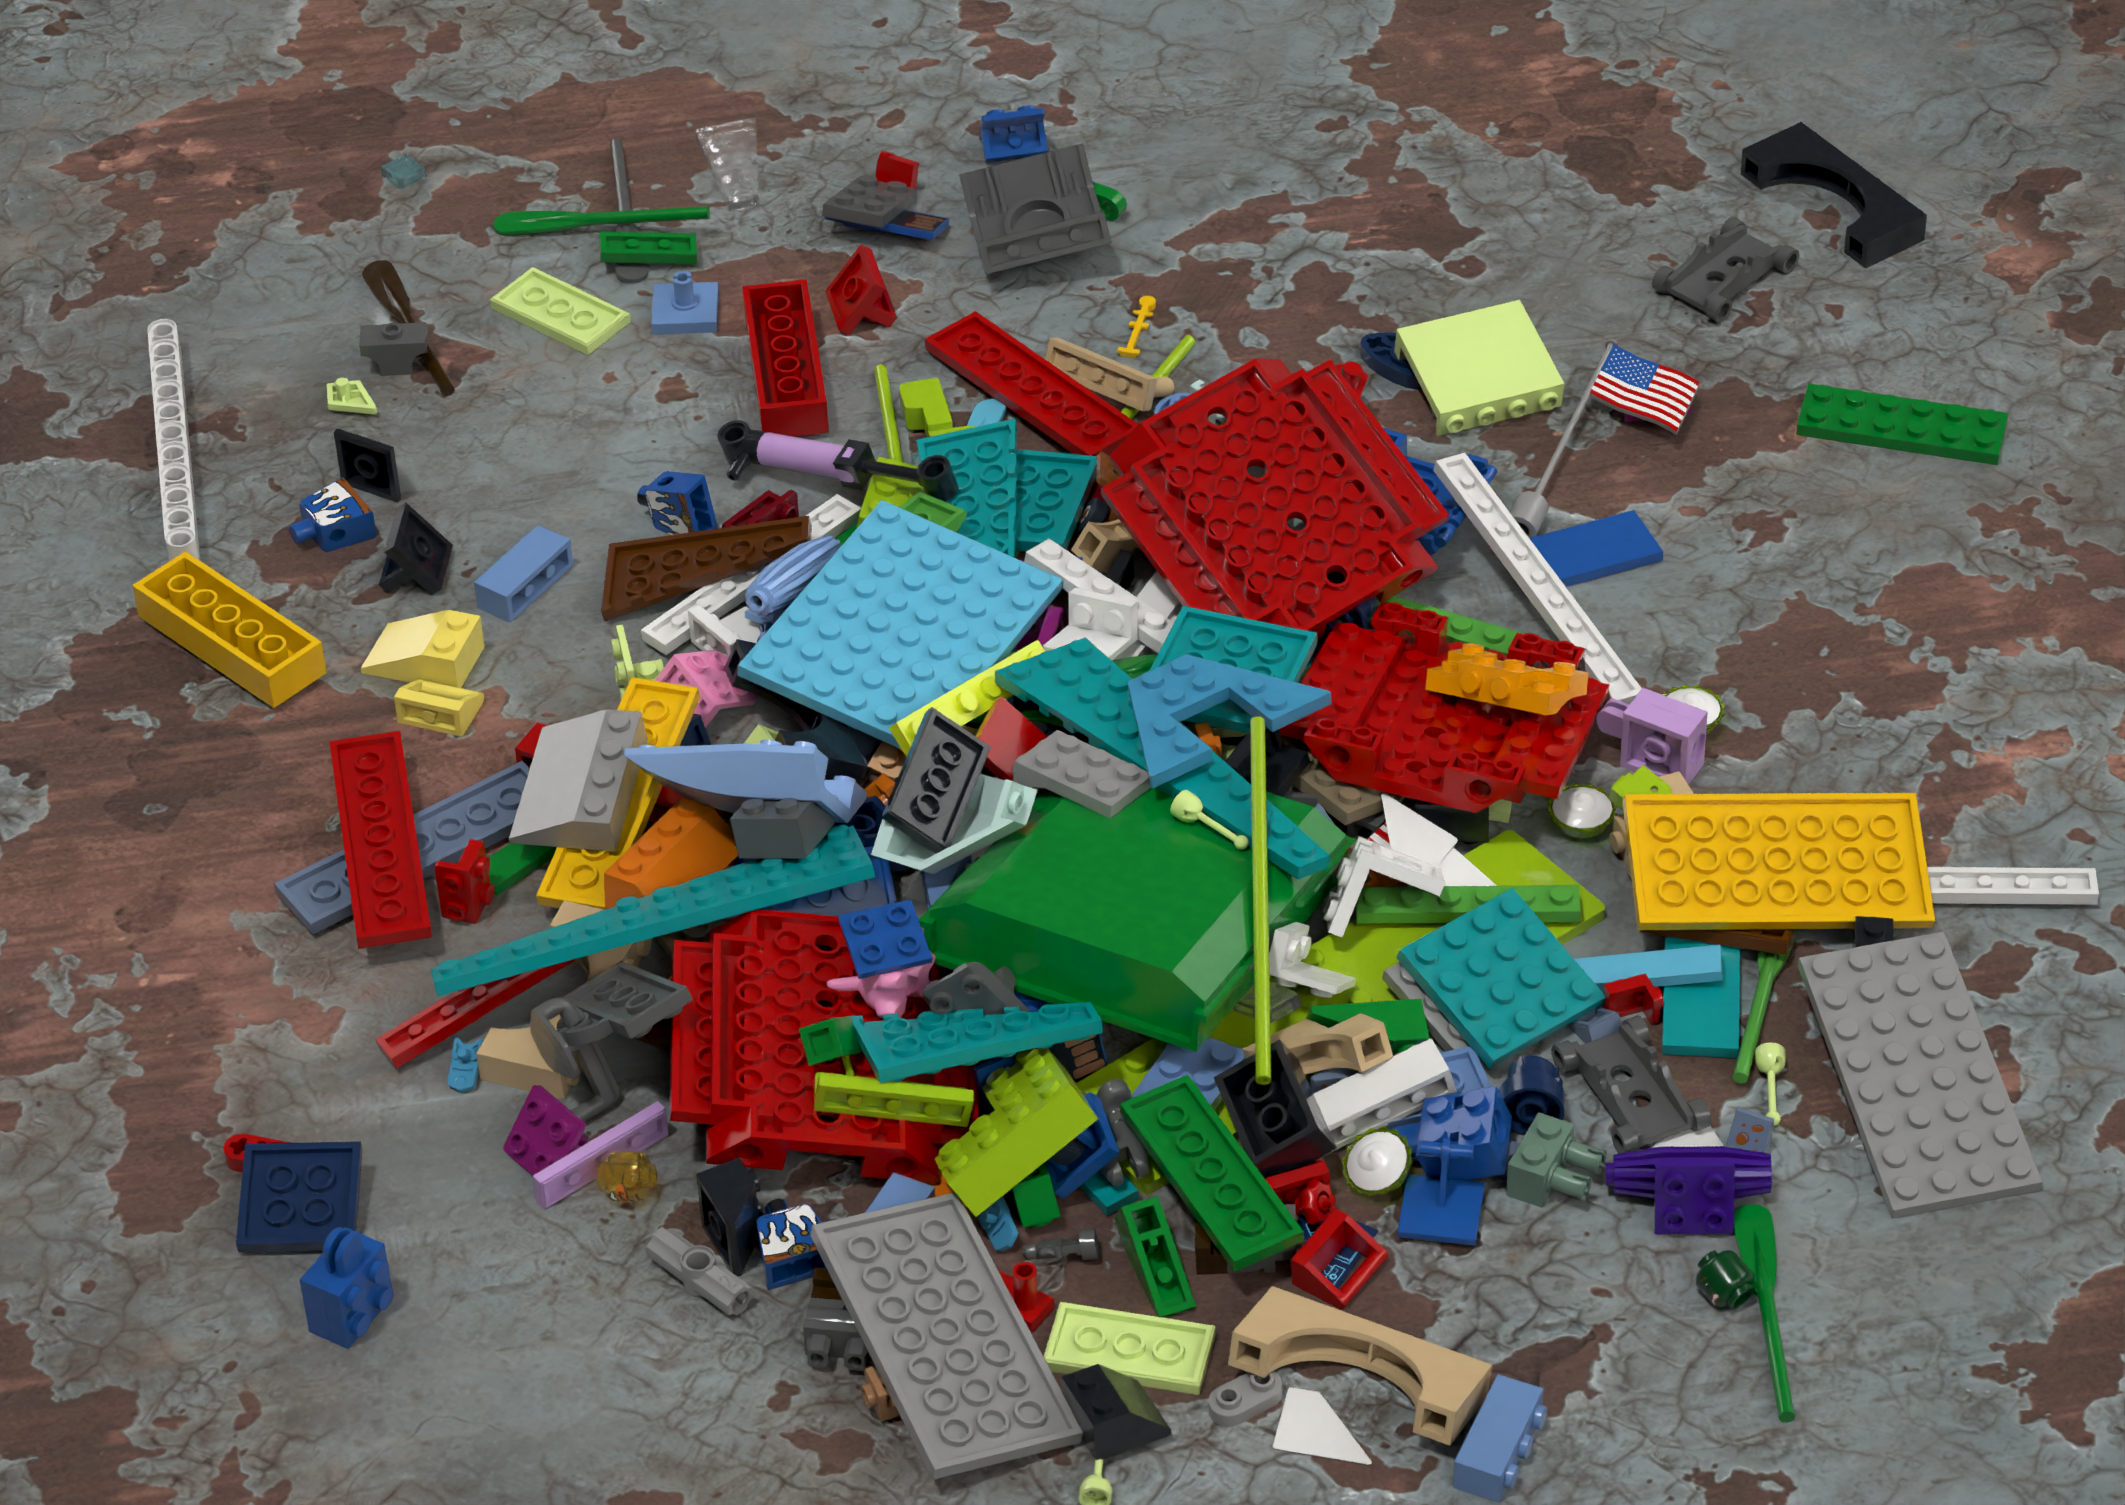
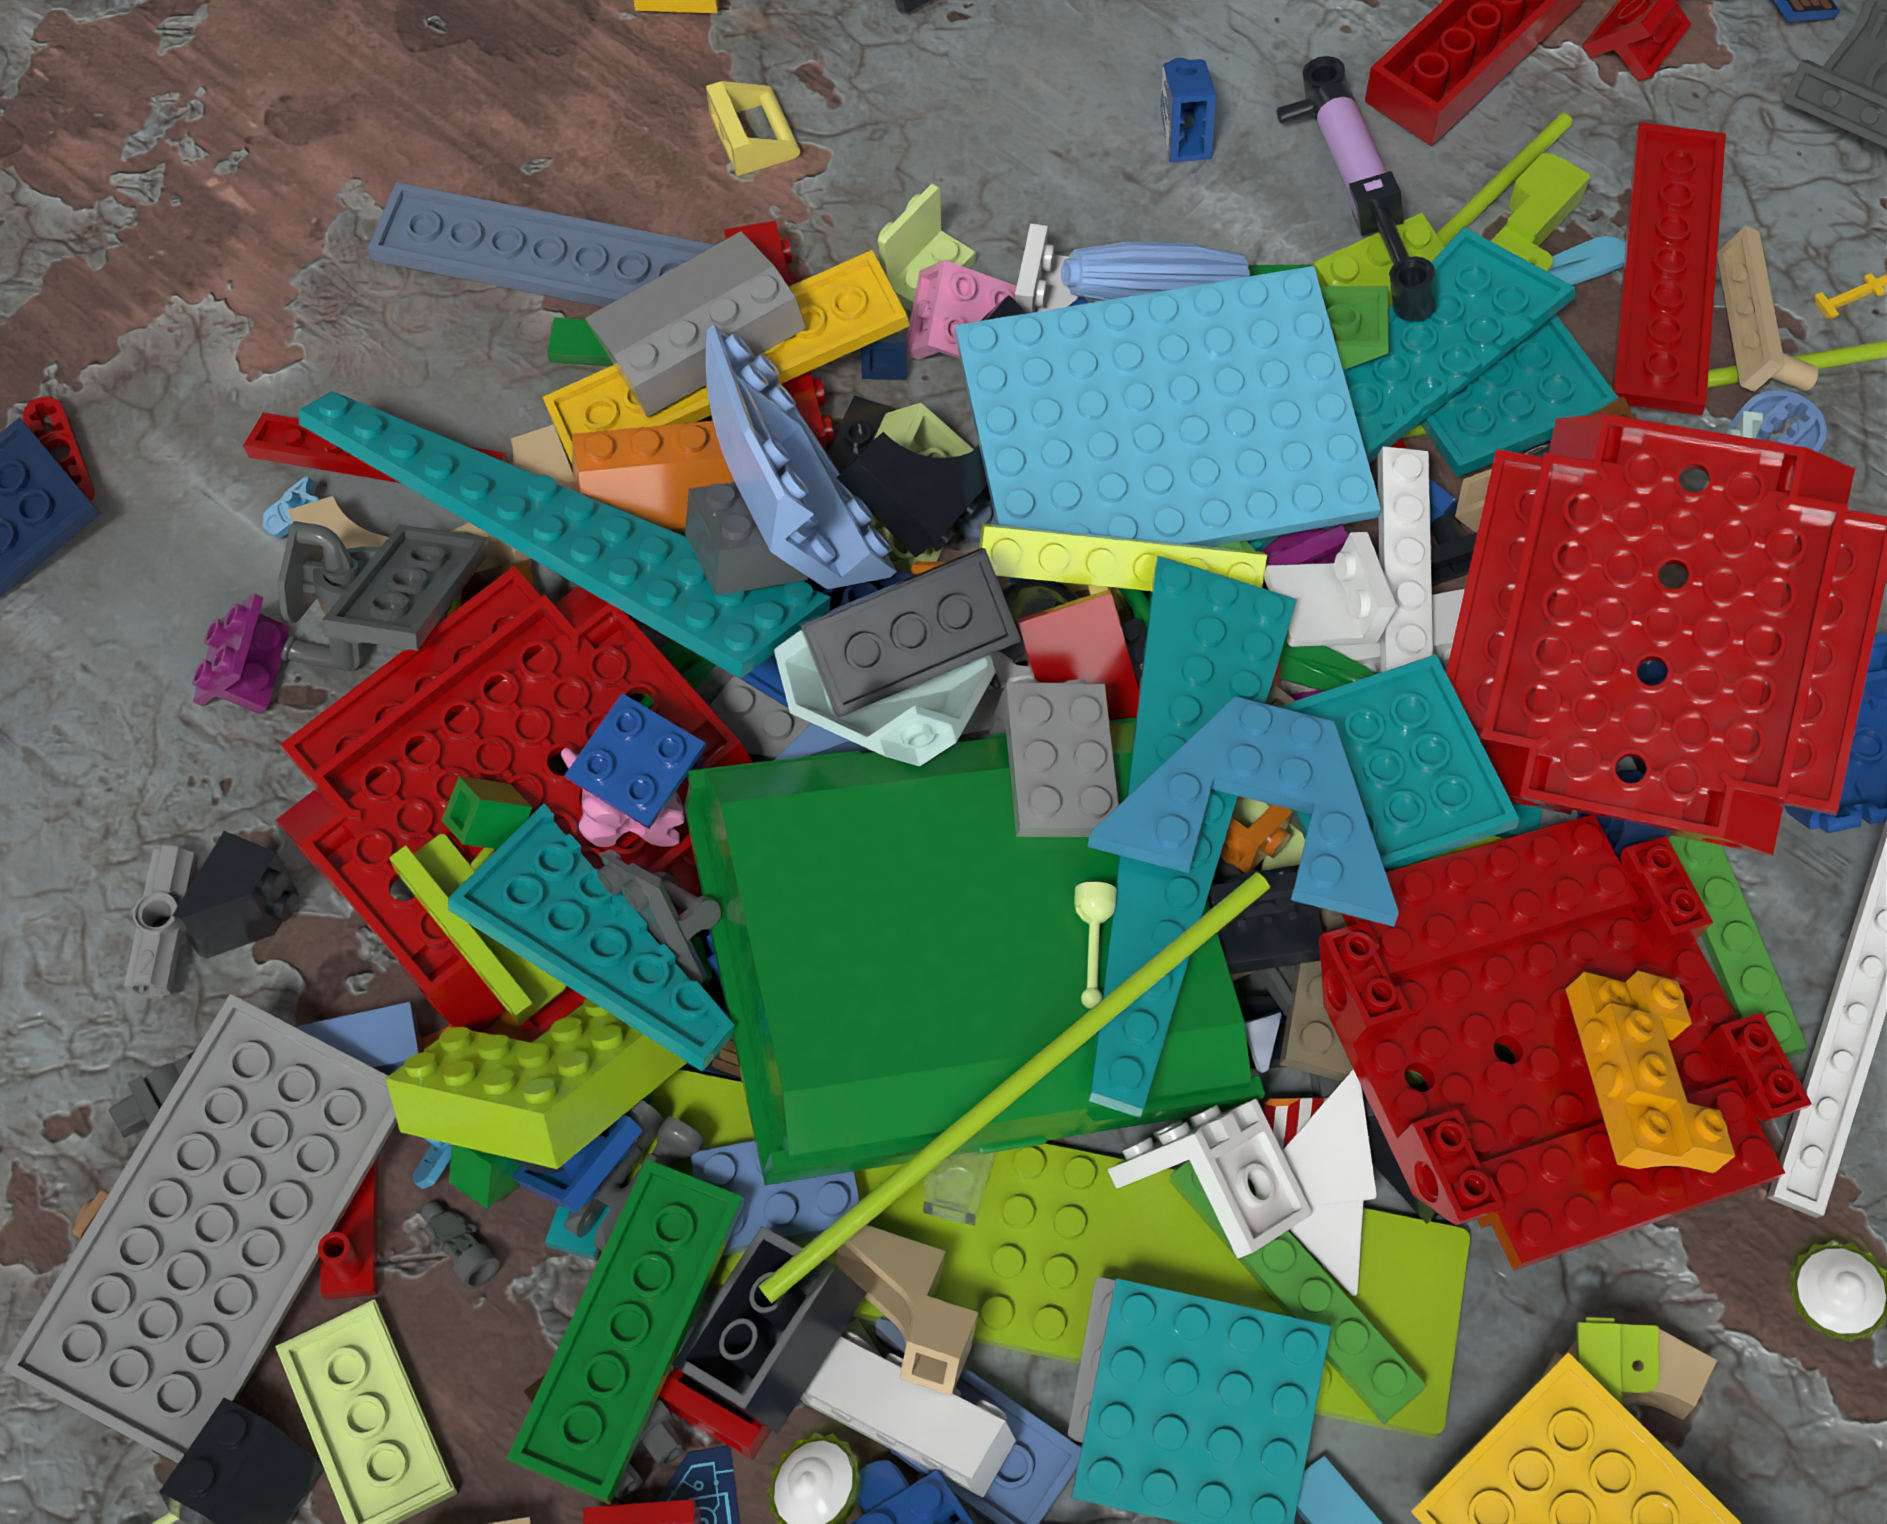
camera: 50 degrees right, 20 degrees up
red plate [329,731,432,949] -> none
light yellow slope [361,610,485,688] -> none
red bracket [434,839,494,924] -> none
medium blue brick [474,525,573,623] -> none
lavender tile [533,1101,669,1209] -> none
clear yellow head [597,1151,657,1201] -> none
reddish brown wing [601,516,812,622] -> none
white plate [641,494,861,655] -> none
dark red bracket [722,489,799,528] -> none
torso [756,1198,827,1290] -> none
green slope [1114,1196,1196,1318] -> none
white bracket [1269,922,1356,998] -> none
red piece [1294,1179,1336,1227] -> none
green slope [1306,999,1430,1056] -> none
white piece [1547,783,1617,838] -> none
lavender brick [1596,688,1708,785] -> none

